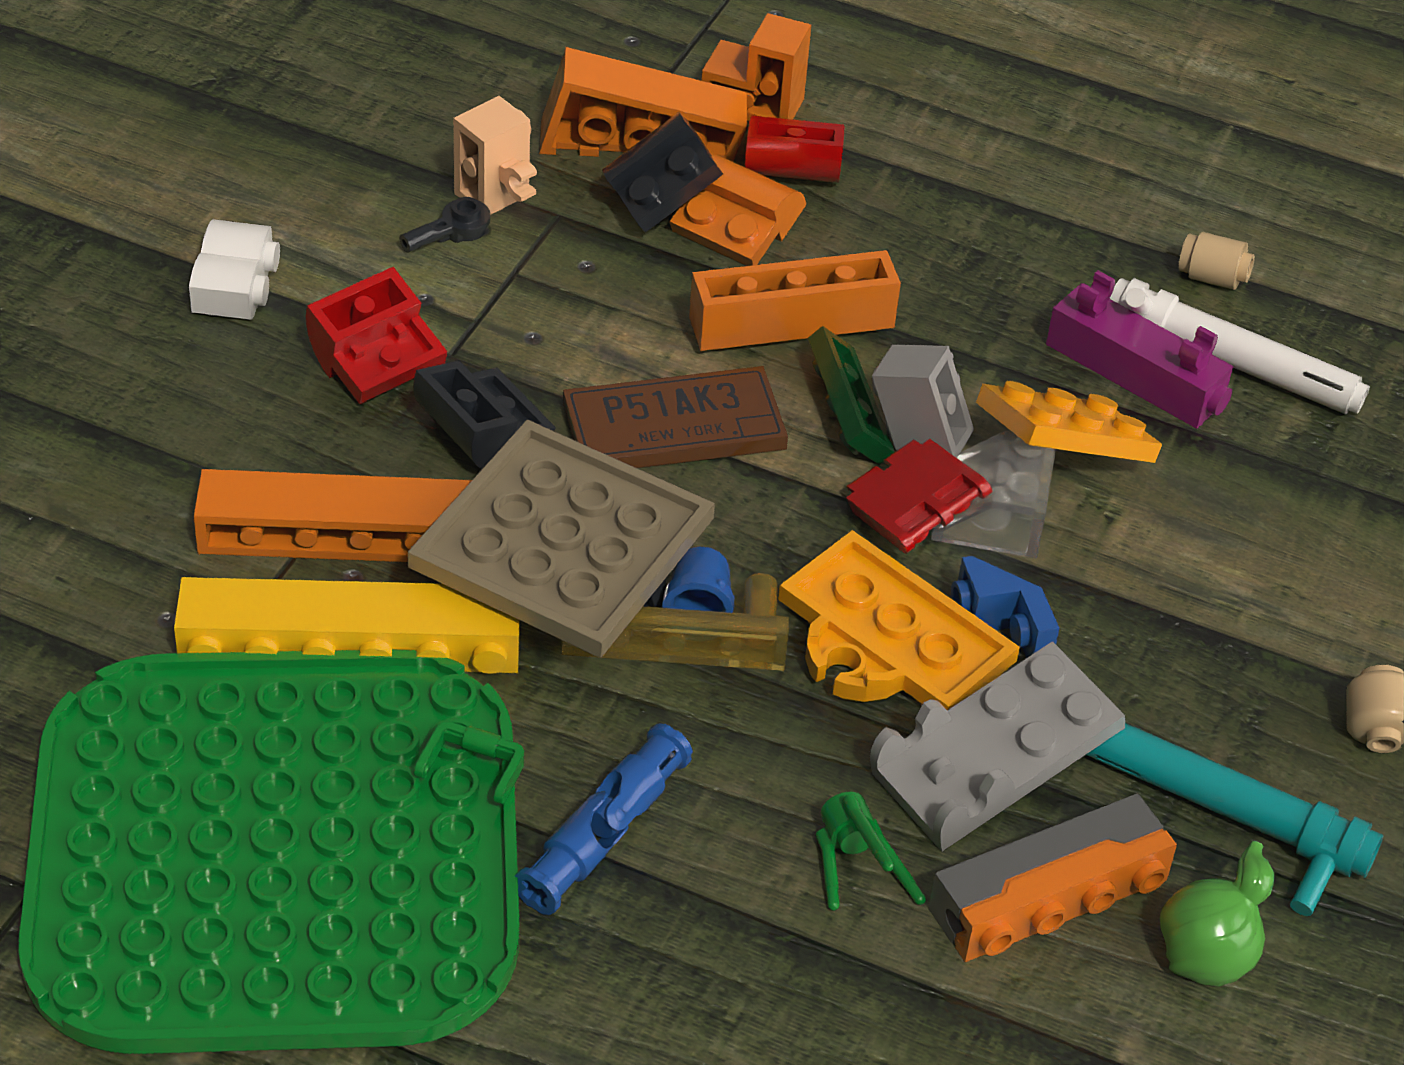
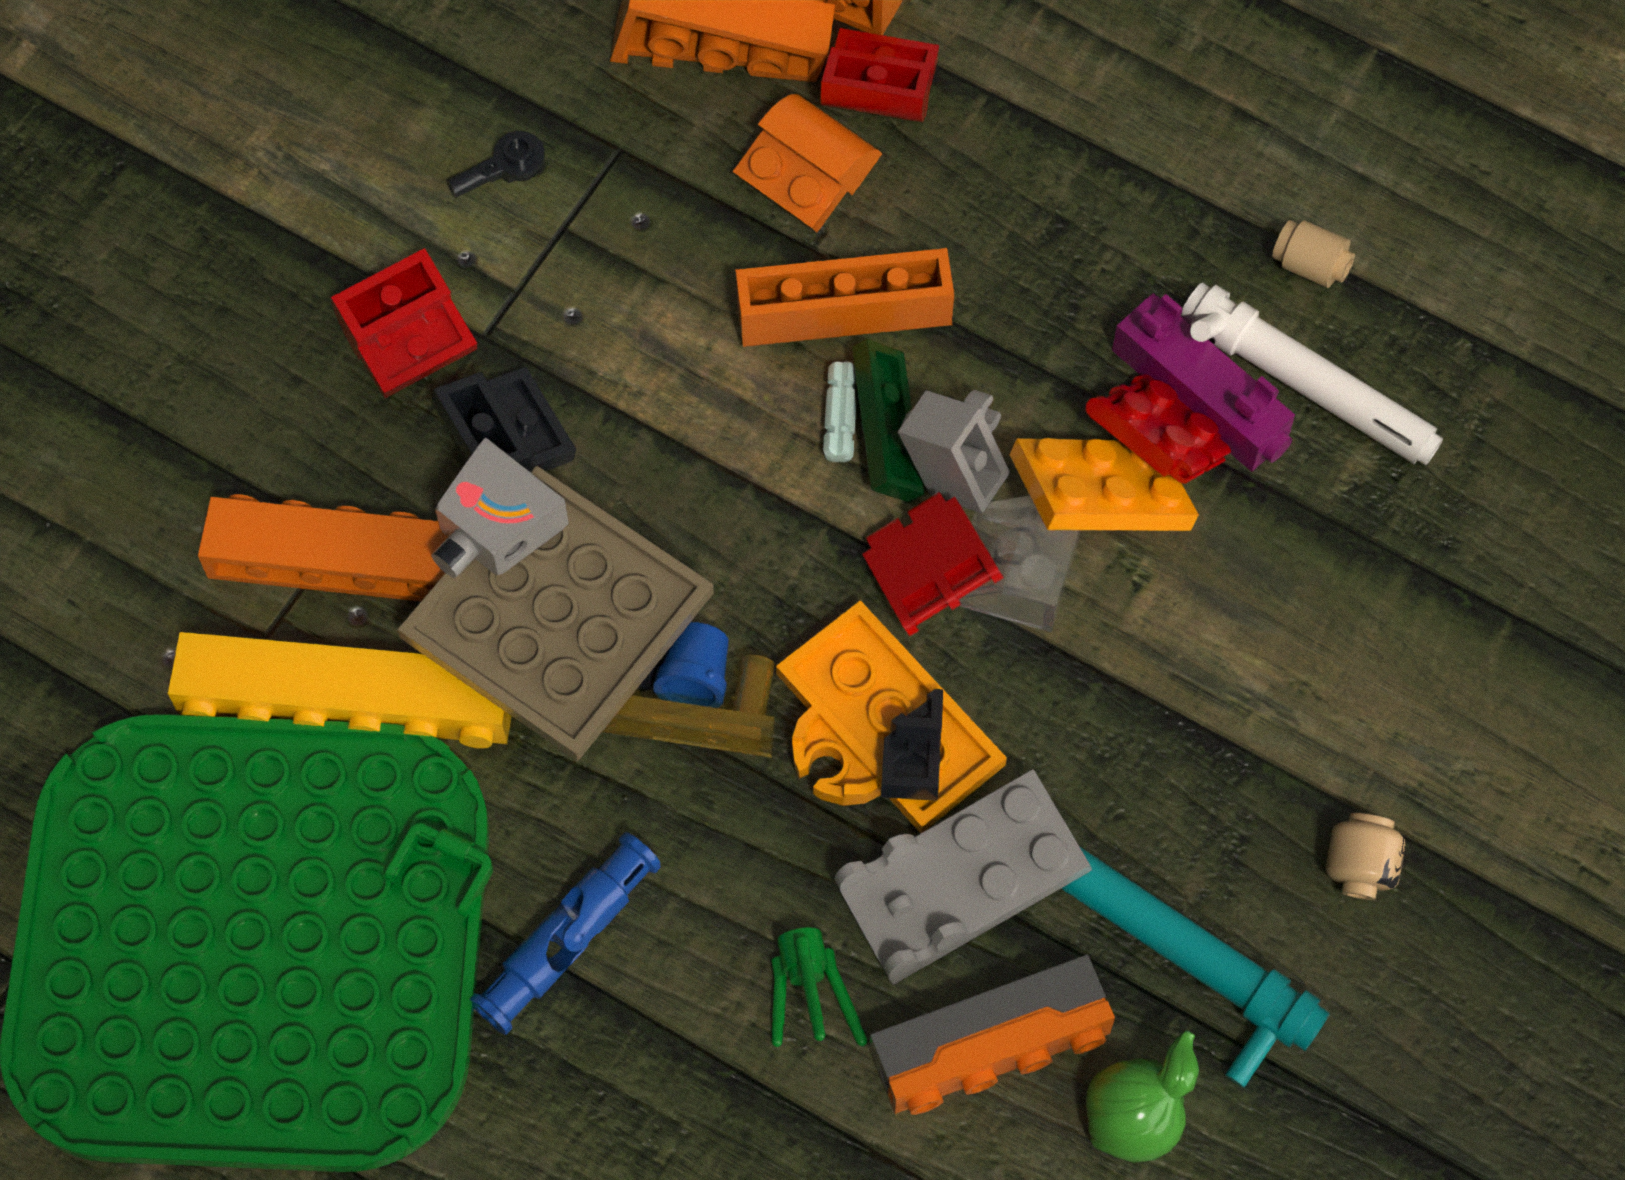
camera: 10 degrees right, 20 degrees up
white brick [189,219,280,320] -> none
light nougat brick [453,96,537,215] -> none
reddish brown tile [563,366,788,468] -> none
black brick [602,111,723,232] -> none
blue slope [951,556,1060,658] -> none
none -> light grey torso [431,438,569,578]
none -> light aqua axle [823,361,857,463]
none -> black slope [881,689,943,801]
none -> red plate [1086,374,1231,484]

